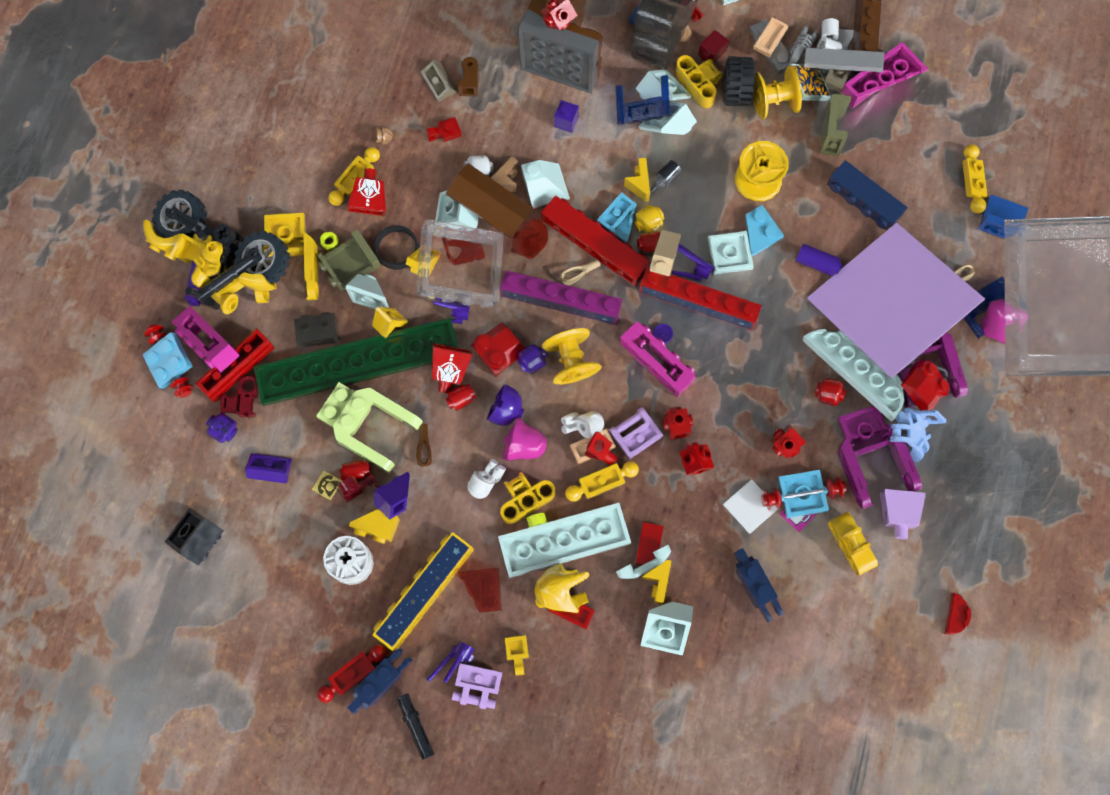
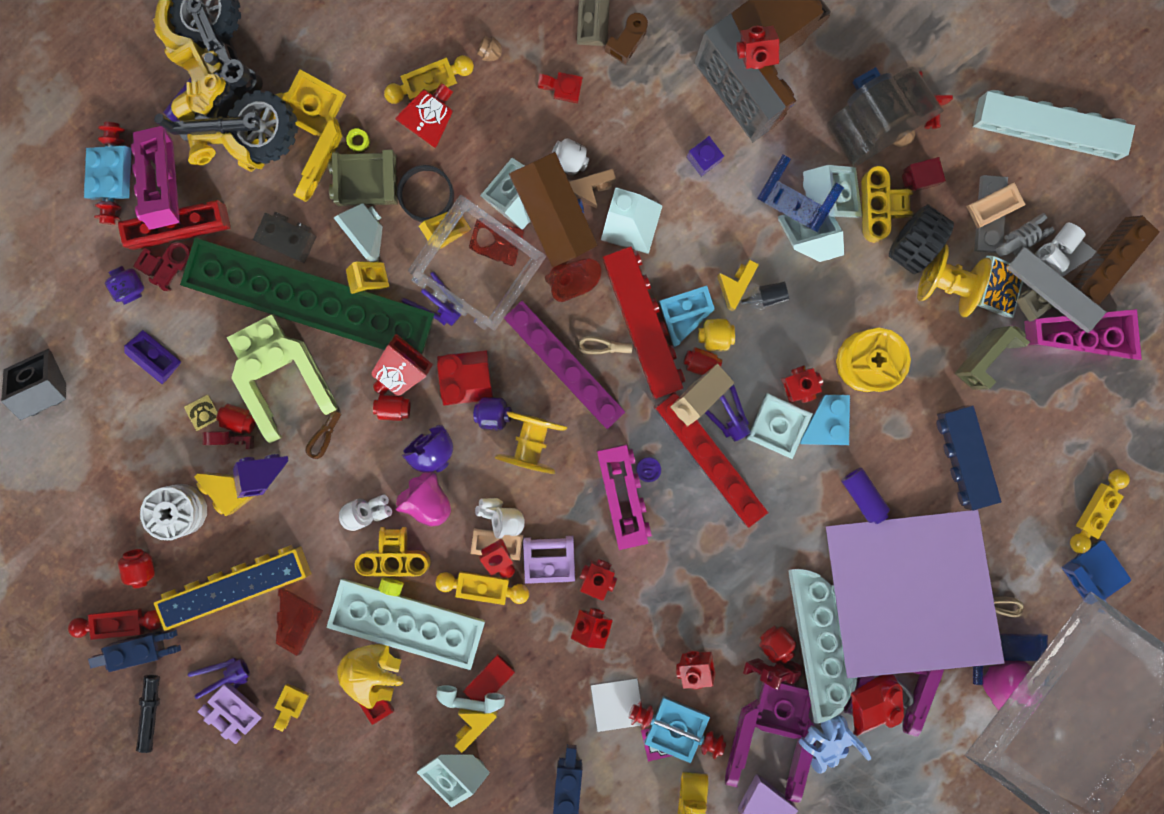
camera: 30 degrees right, 15 degrees up
none -> red head [118,549,155,588]
none -> dark red piece [743,658,803,690]
none -> red brick [781,365,823,403]

